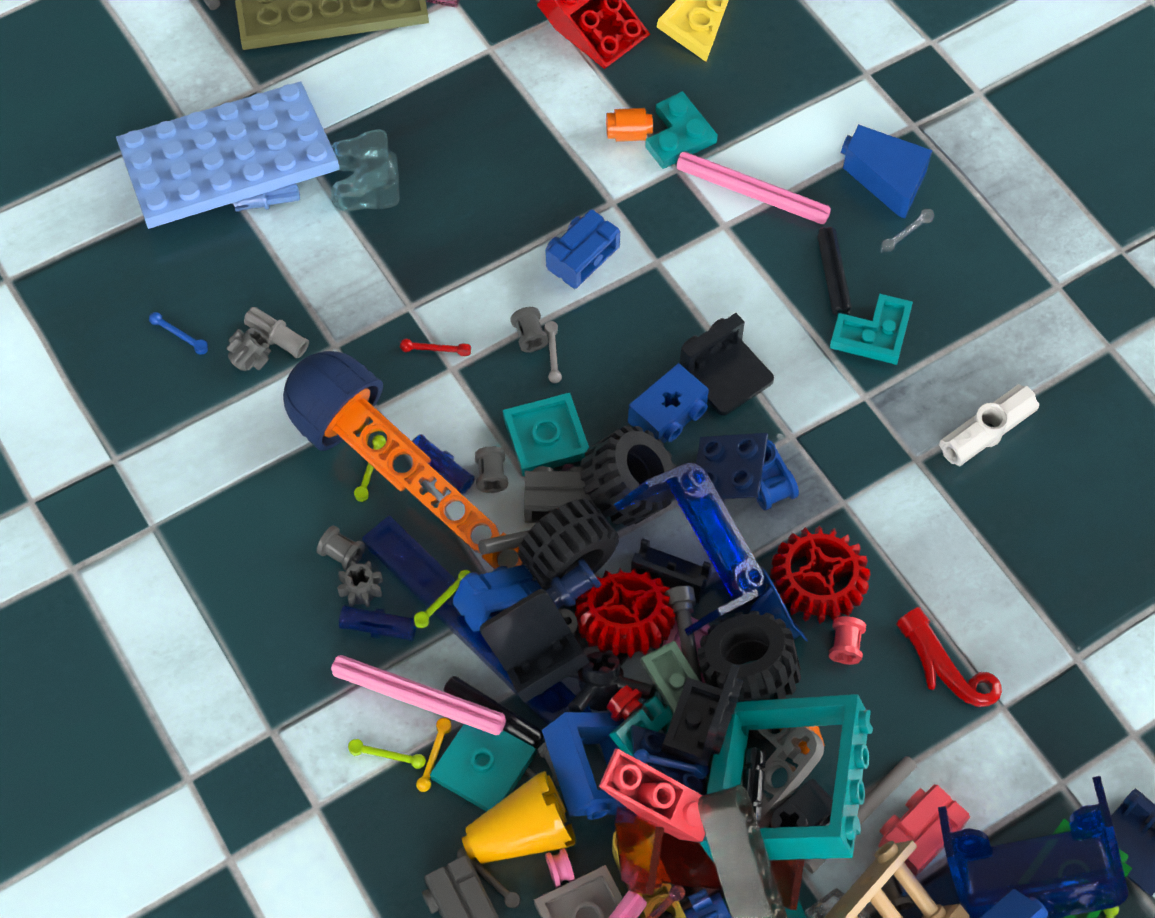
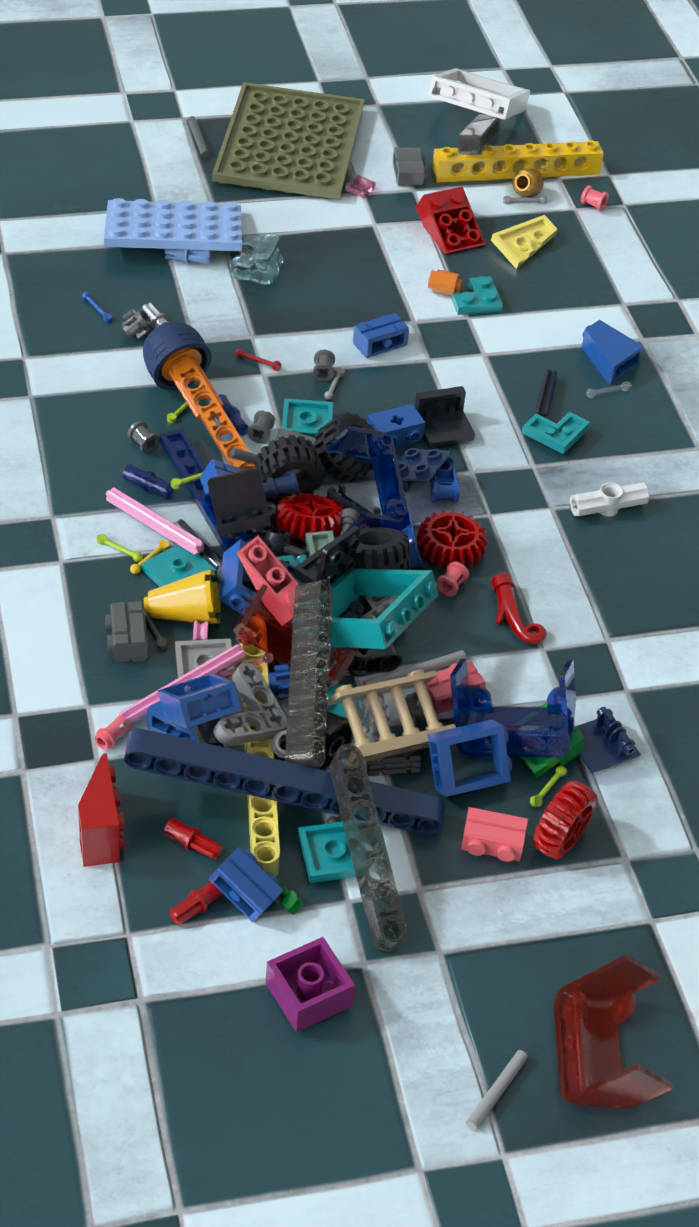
camera: 15 degrees right, 15 degrees down
dark grey gear [337,561,383,608] -> none
red plate [607,685,642,722] -> none
bright pink axle [677,152,831,224] -> none

